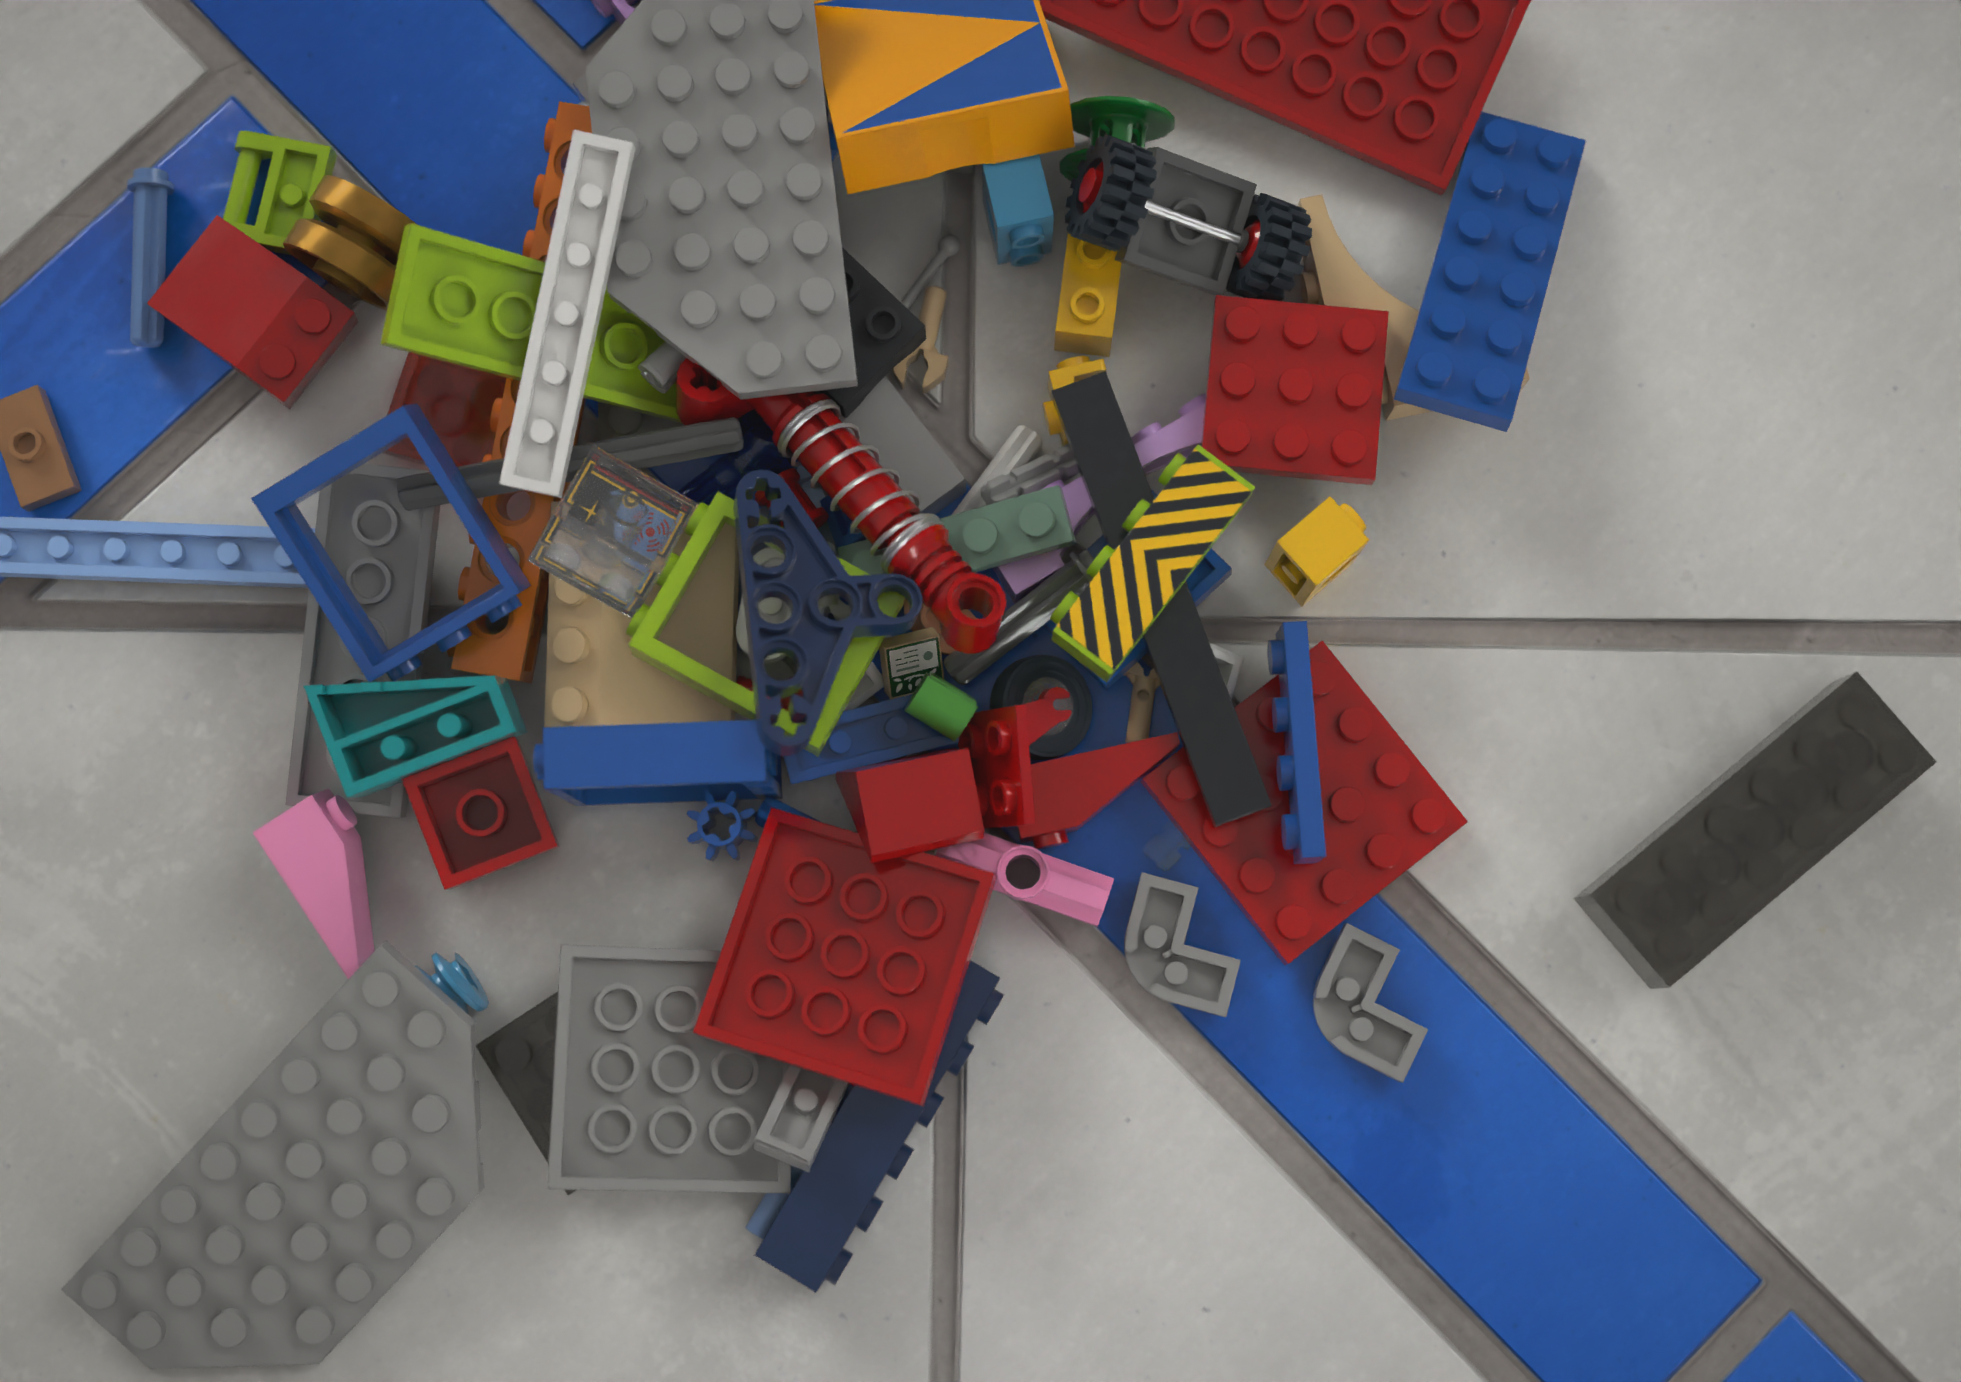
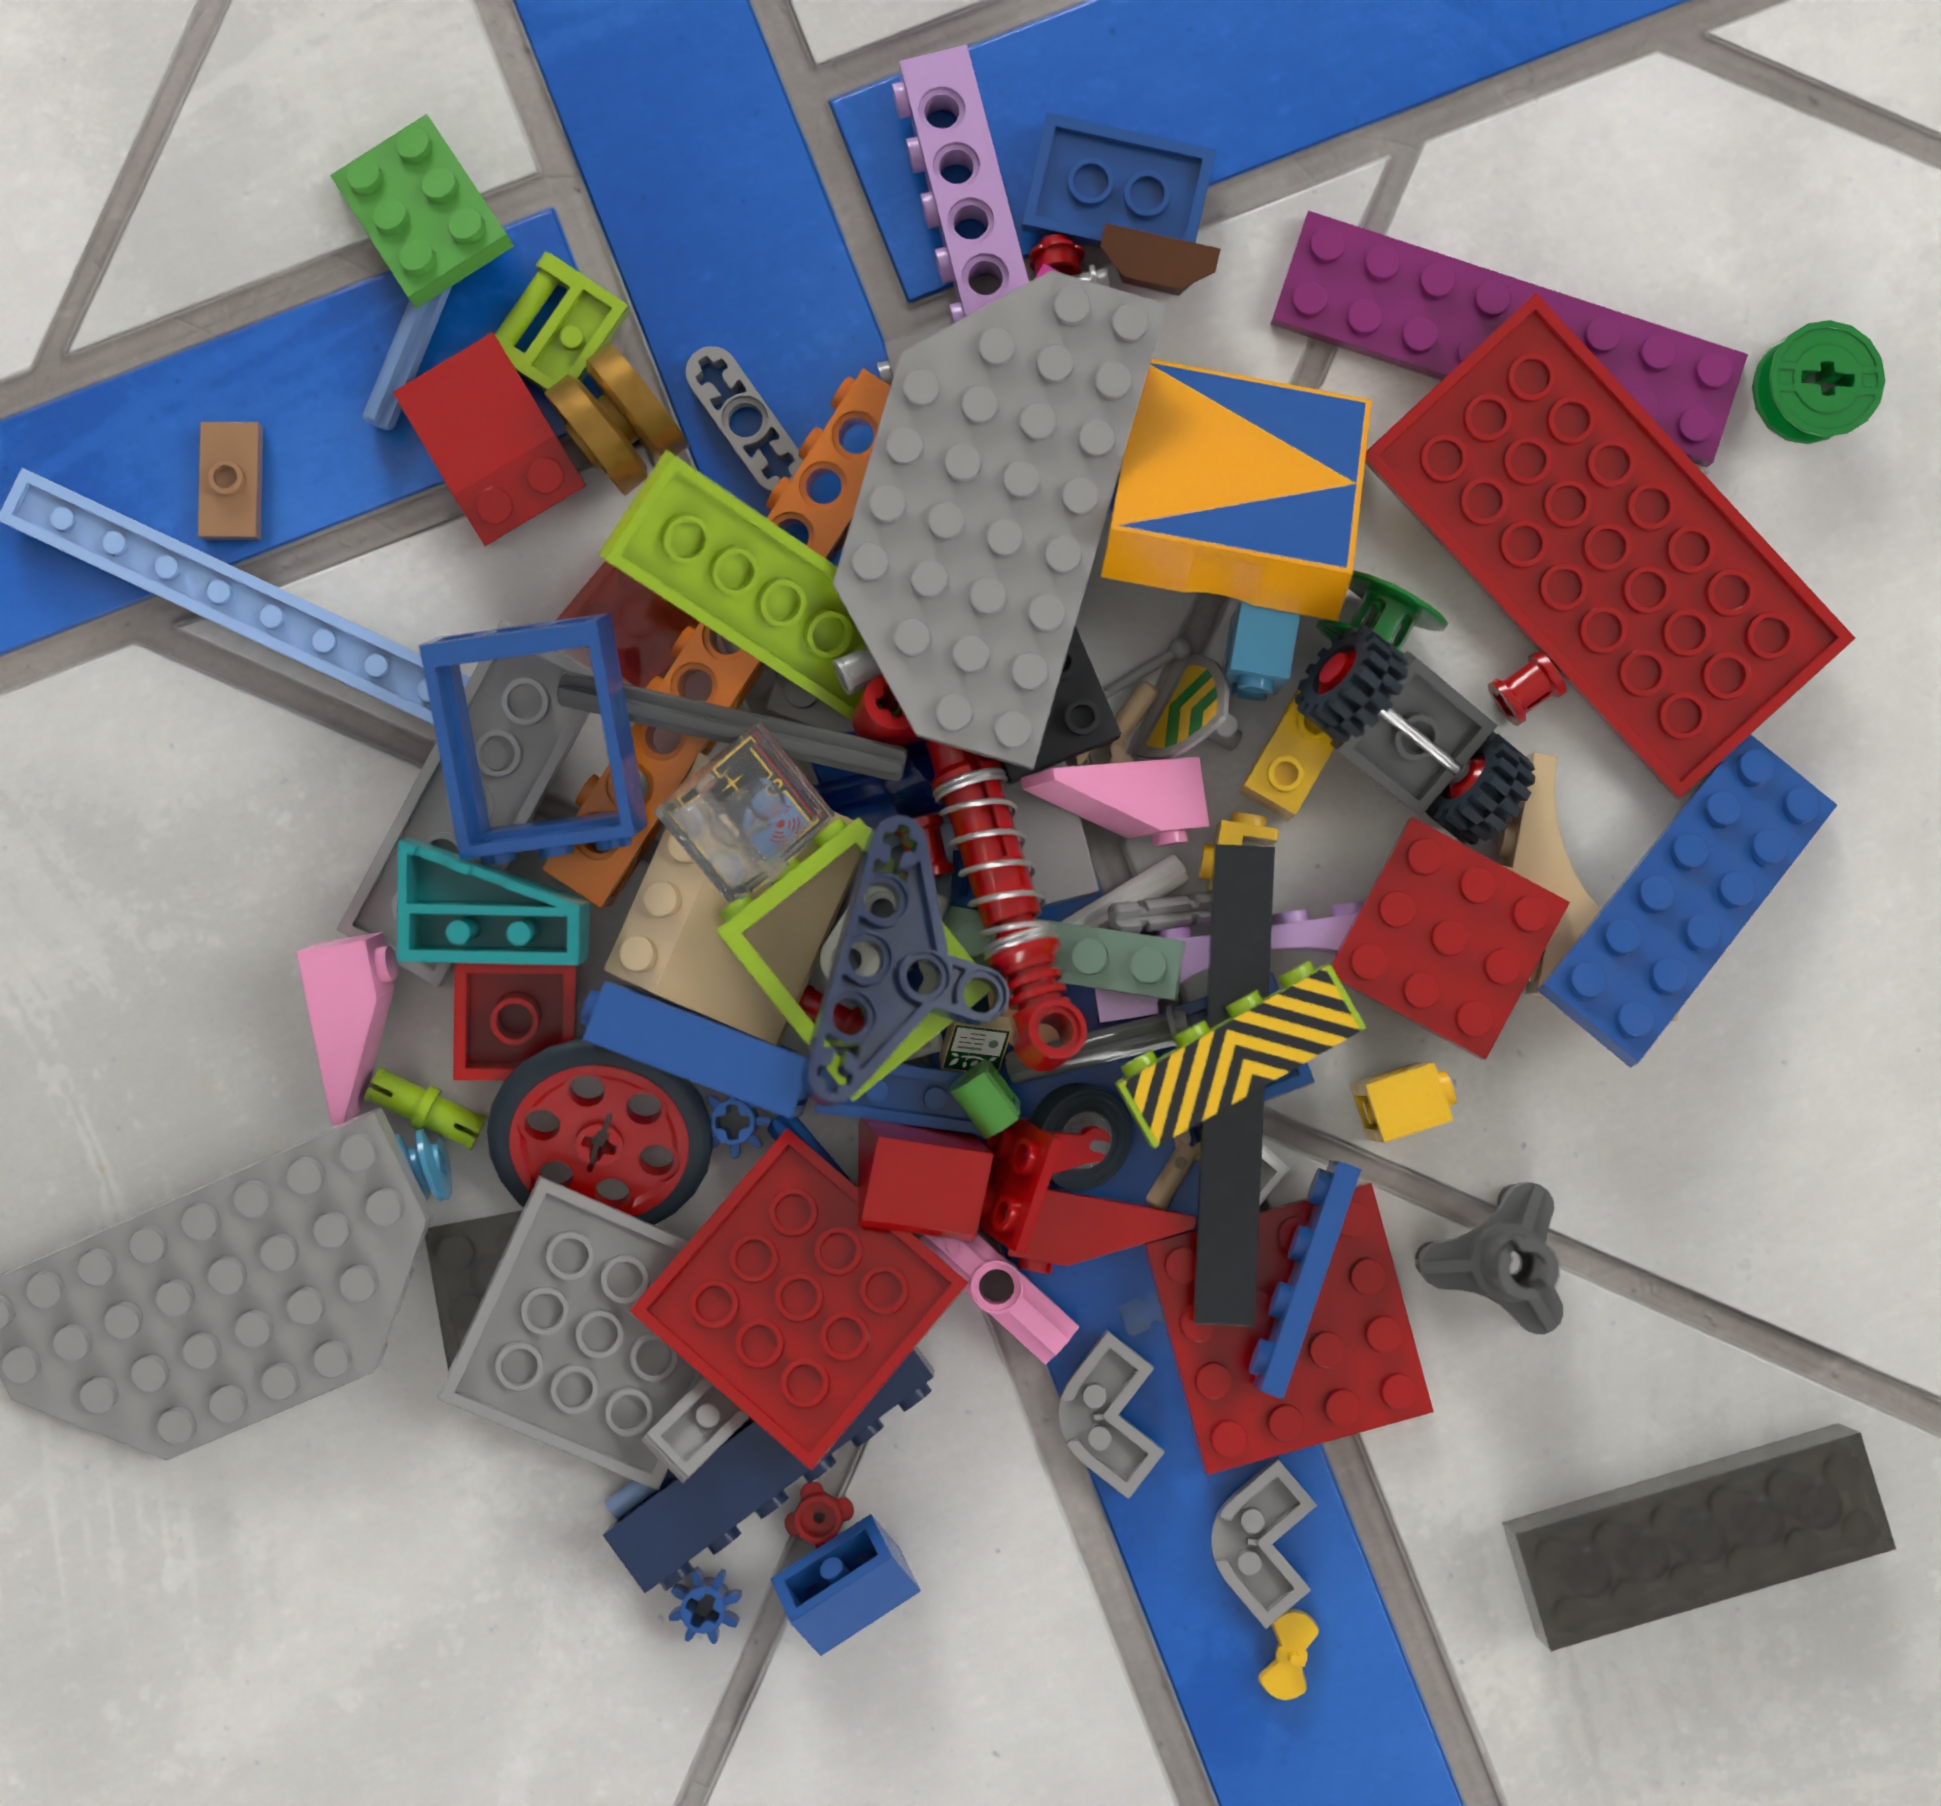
camera: 20 degrees right, 5 degrees up
white plate [499,130,635,498] -> none
none -> bright green plate [330,114,514,309]
none -> lime pin [364,1066,488,1150]
none -> red wedge [487,1038,713,1225]
none -> blue gear [668,1566,743,1644]
none -> light grey beam [686,346,804,495]
none -> blue brick [771,1514,921,1656]
none -> red plate [785,1481,854,1549]
none -> bright pink slope [1021,757,1209,847]
none -> shield [1136,654,1242,760]
none -> yellow piece [1258,1609,1320,1700]
none -> dark grey wheel [1415,1182,1564,1334]
none -> red bush [1488,651,1567,726]

